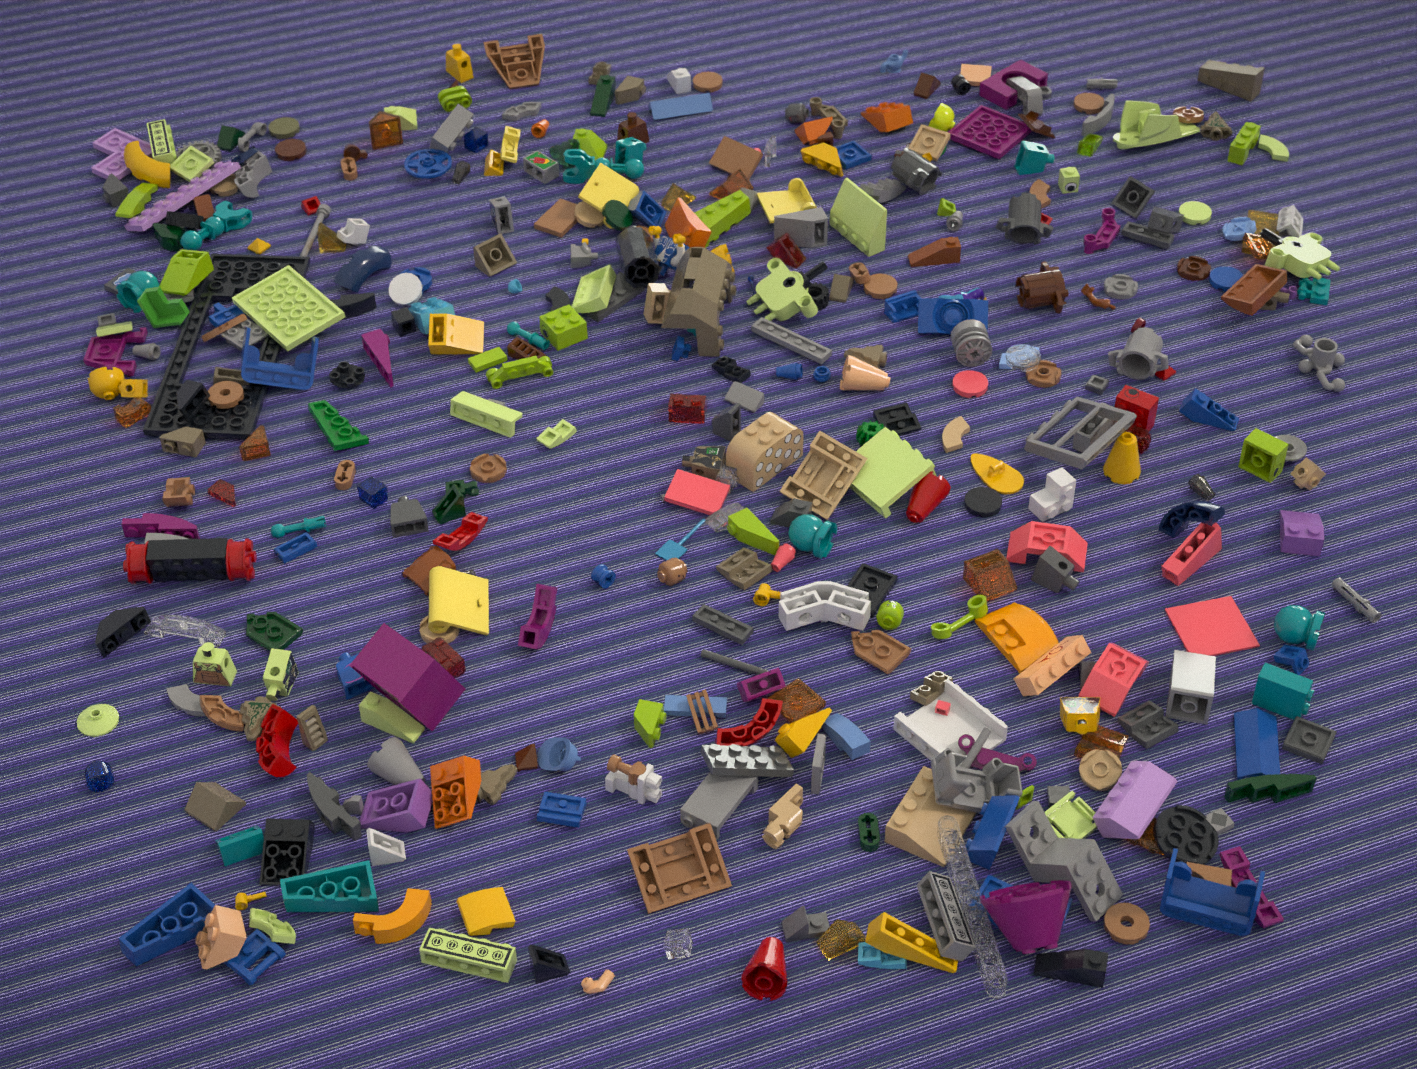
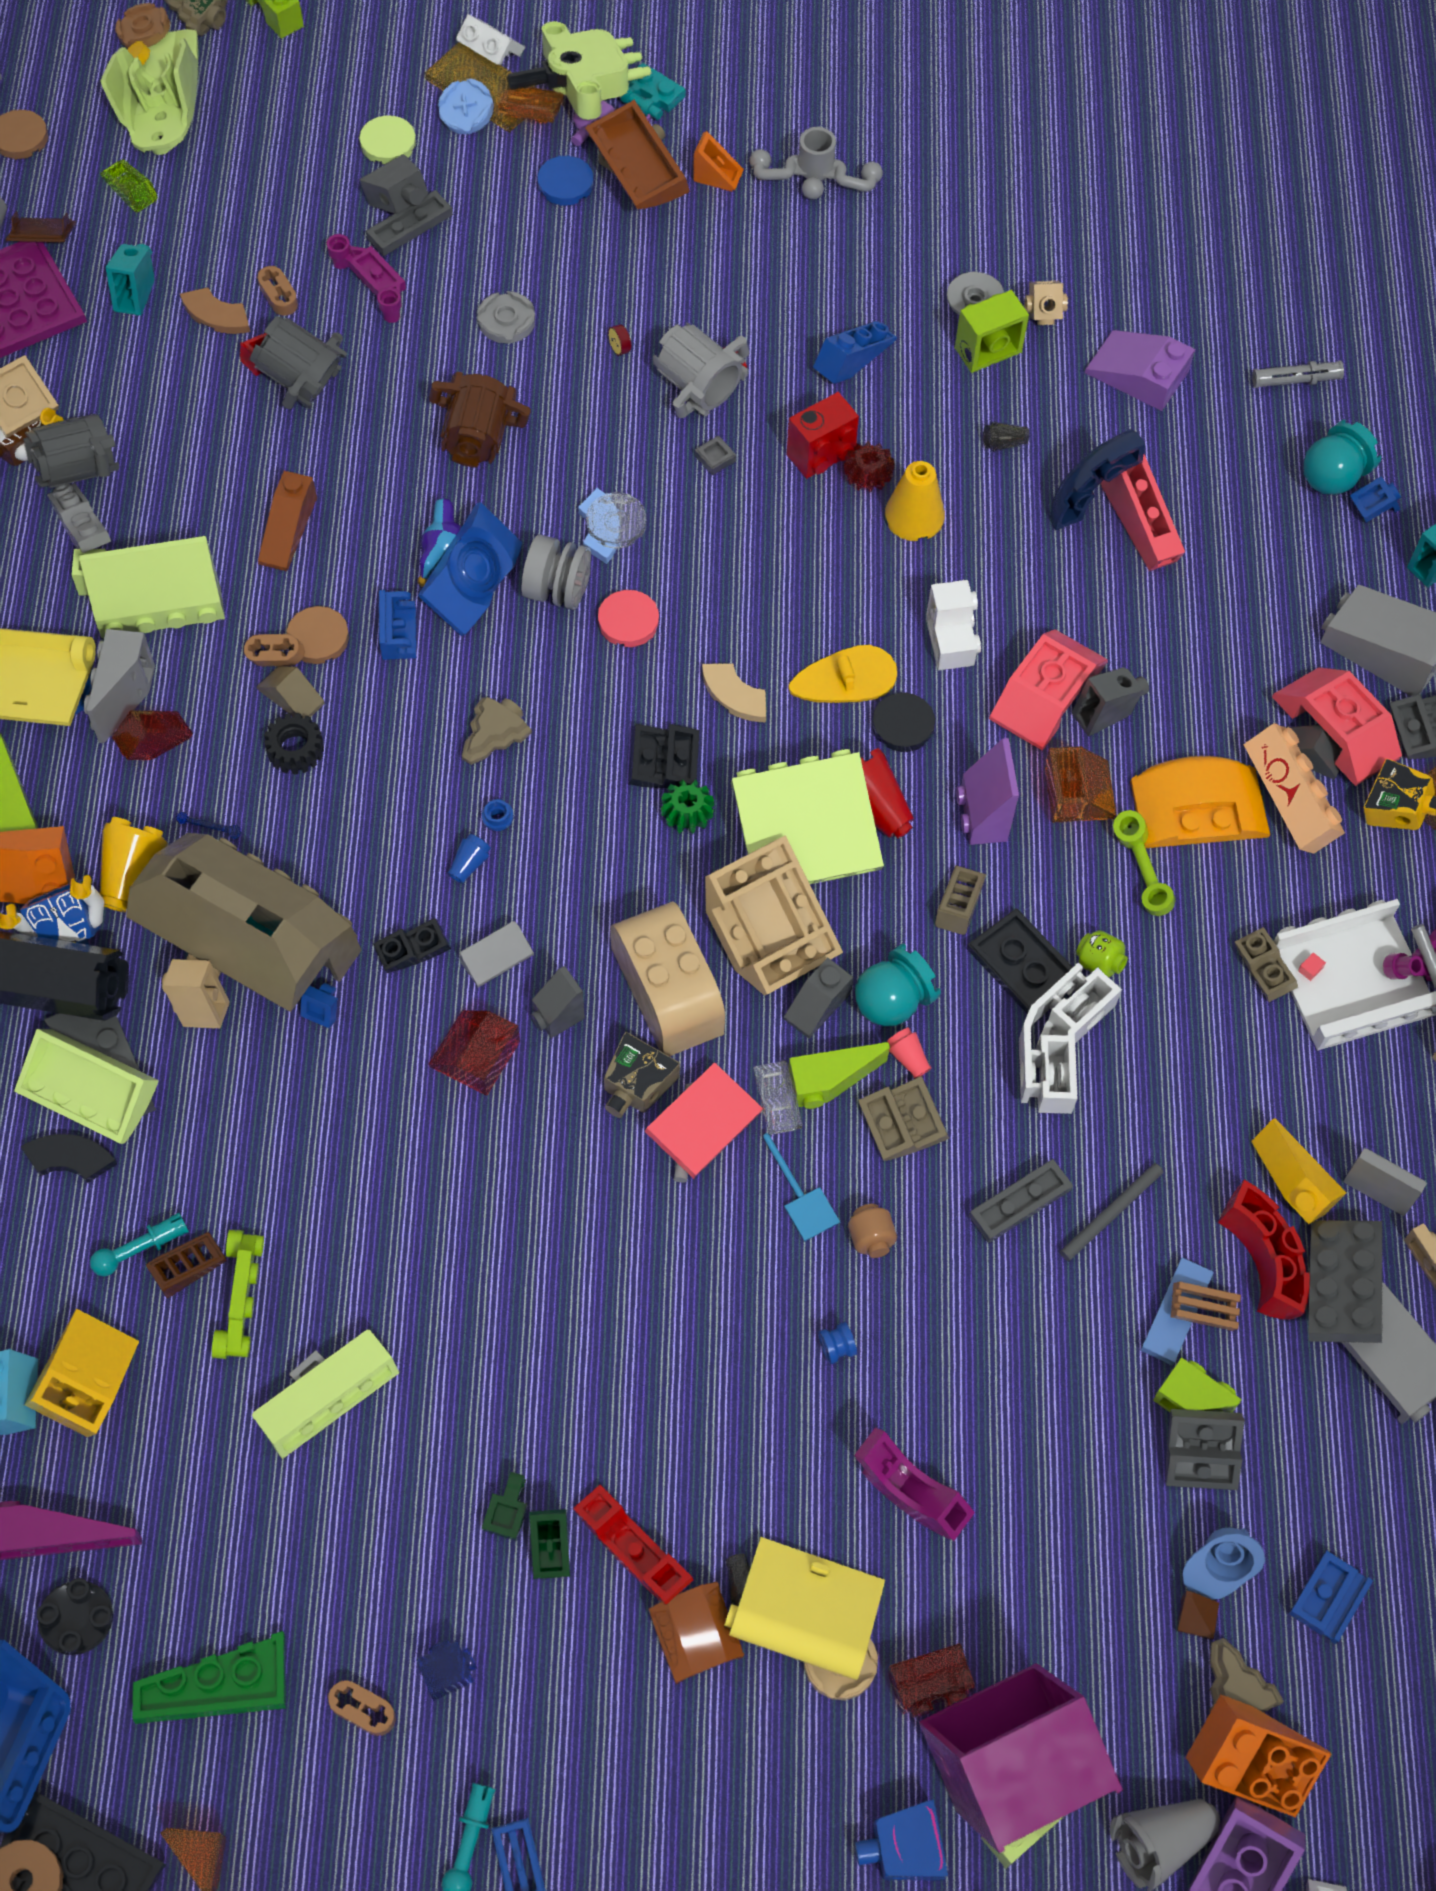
camera: 70 degrees left, 20 degrees up
dark grey torso [390,496,429,538] -> none
lime tile [468,347,507,372] -> none
medium nougat tile [470,454,507,483] -> none
yellowish green slope [536,419,577,449] -> none
lime brick [539,305,588,351] -> none
white hips [605,754,662,805] -> none
clear plate [716,465,739,494] -> none
magenta brick [737,667,786,702] -> none
yellowish green piece [746,258,828,321] -> none
light grey plate [751,317,832,365] -> none
yellow brick [753,583,781,606] -> none
clear orange plate [768,678,826,723] -> none
medium blue slope [821,713,871,760] -> none
light nougat cone [840,355,890,390] -> none
medium nougat tile [851,630,911,674] -> none
lime slope [937,198,956,216] -> none
light grey cone [946,211,963,231] -> none
light grey window [1024,397,1137,469] -> none
medium nougat tile [1026,360,1061,388] -> none
yellowish green brick [1058,167,1080,194] -> none
light grey brick [1073,402,1116,453] -> none
light grey slope [1081,93,1115,136] -> none
dark orange piece [1081,283,1115,310] -> none
dark grey slope [1112,176,1155,219] -> none
coral piece [1165,596,1260,656] -> none
reddish brown tile [1177,256,1211,281] -> none
none -> medium nougat beam [257,266,298,316]
none -> orange slope [694,131,744,191]
none -> dark tan slope [935,865,986,935]
none -> medium lavender slope [956,738,1019,845]
none -> dark grey slope [1165,1409,1245,1490]

